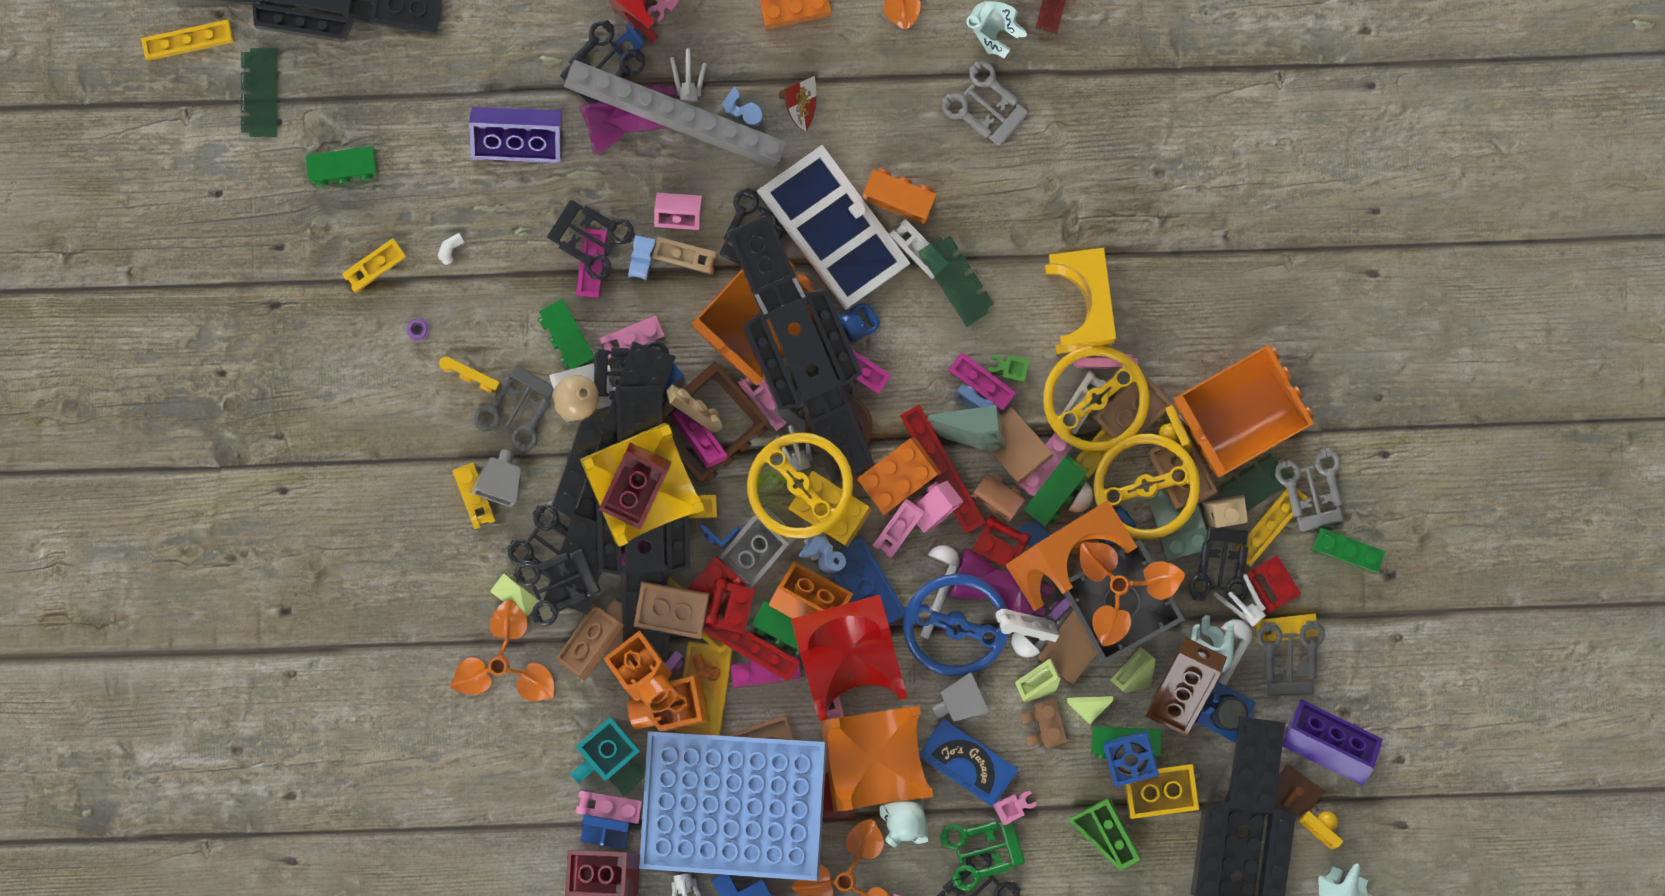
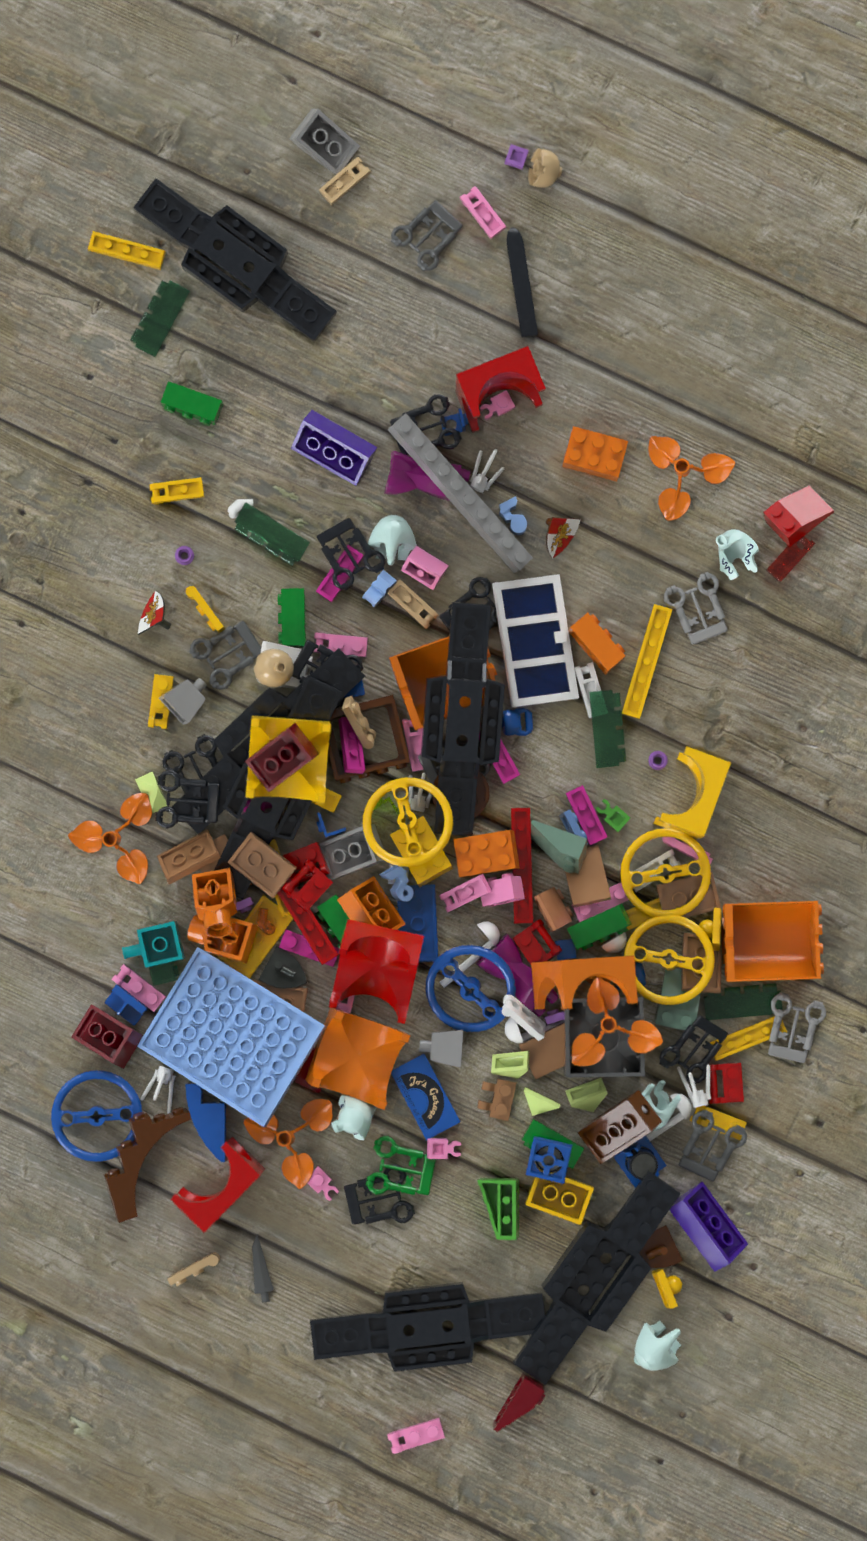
camera: 25 degrees right, 0 degrees up
tan torso [1202,495,1248,528] -> none
green brick [1310,528,1386,574] -> none
none -> shield [138,591,171,635]
none -> clear green windscreen [234,502,310,566]
none -> pearl dark grey shield [259,946,307,989]
none -> light aqua piece [368,515,417,566]
none -> yellow plate [621,604,673,719]
none -> medium lavender plate [648,751,668,770]

